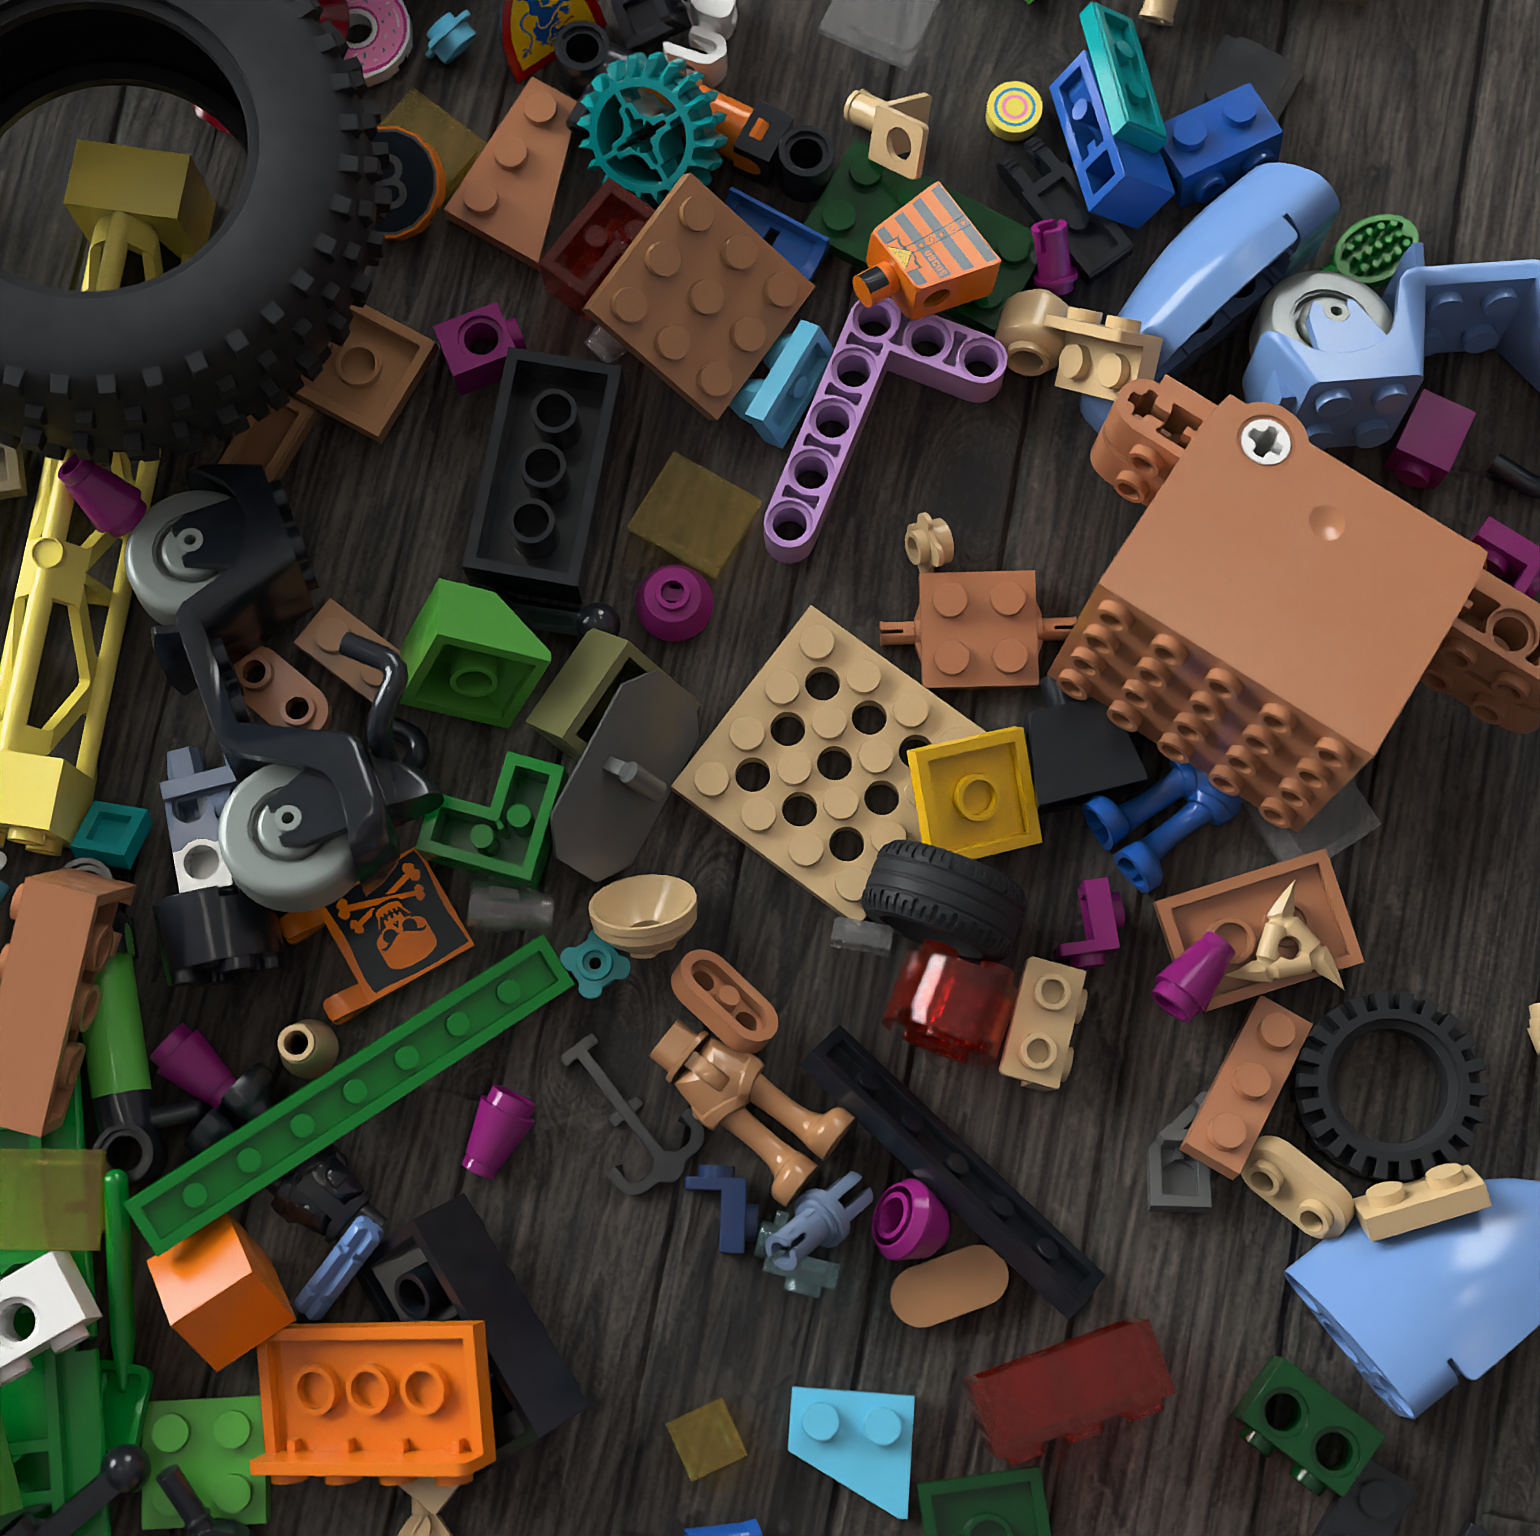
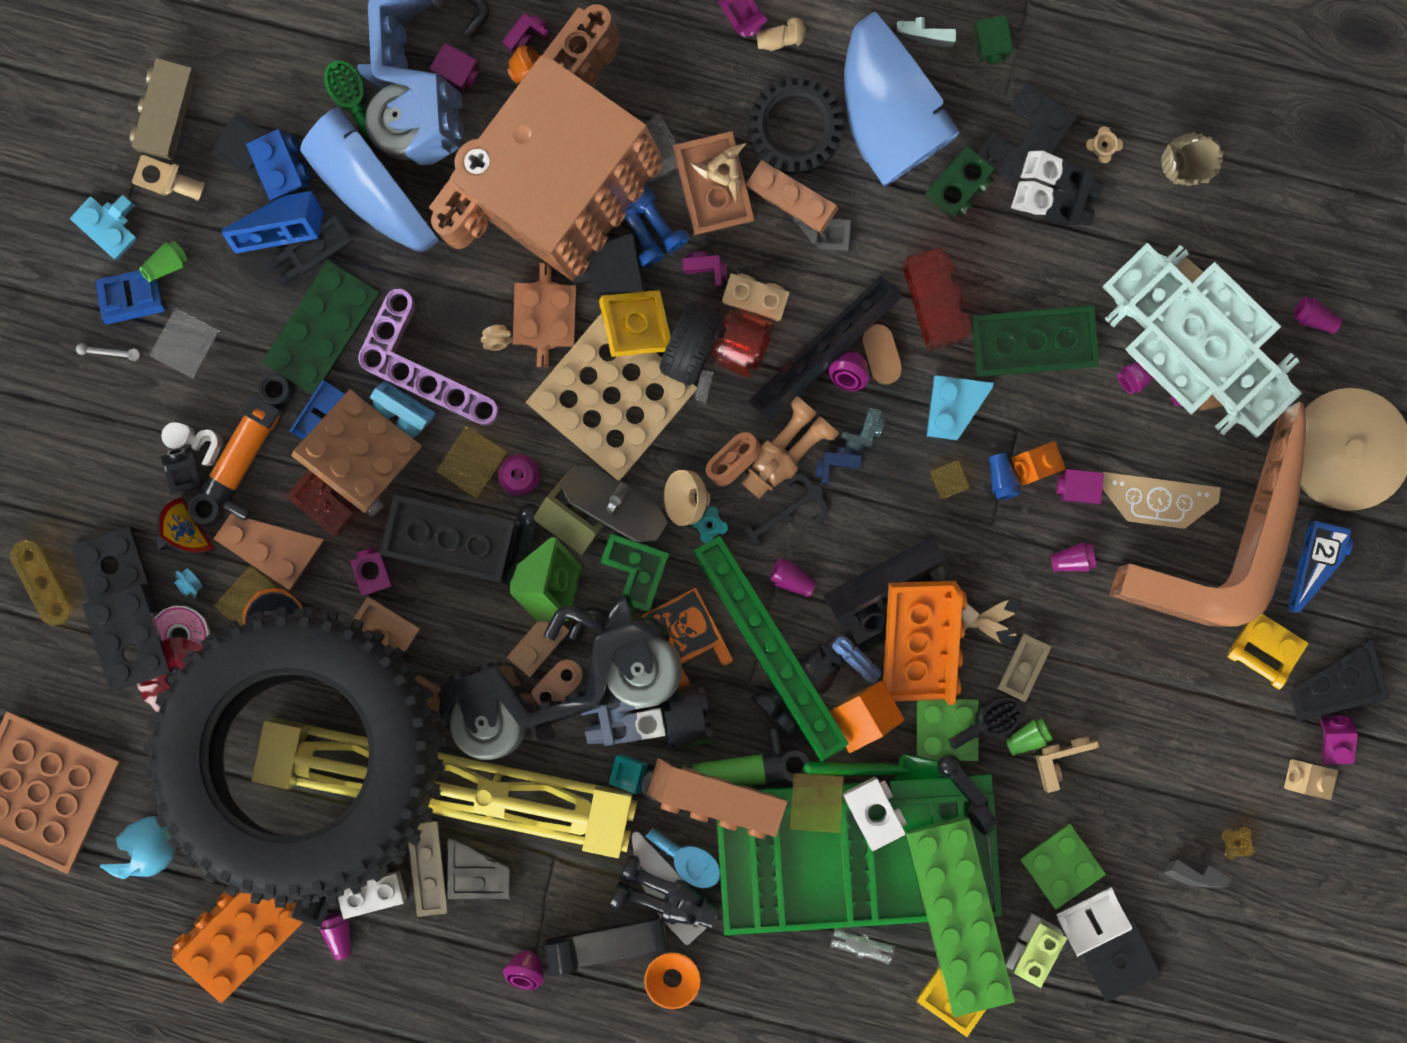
camera: 90 degrees left, 10 degrees up
magenta cone [57,454,147,538] -> none
magenta cone [149,1023,237,1108] -> none
tan cone [278,1019,339,1079] -> none
clear cone [466,875,554,933] -> none
teal gear [577,52,729,209] -> none
sand blue arm [765,1171,873,1271] -> none
tan bracket [844,89,932,180] -> none
orange torso [853,181,1001,320] -> none
light yellow tile [986,81,1043,141] -> none
tan head [994,289,1069,376] -> none
magenta pin [1031,219,1078,296] -> none
tan bracket [1043,306,1163,401] -> none
teal tile [1079,1,1168,154] -> none
magenta cone [1151,931,1236,1023] -> none
tan plate [1240,1136,1355,1240] -> none
tan plate [1353,1163,1492,1242] -> none

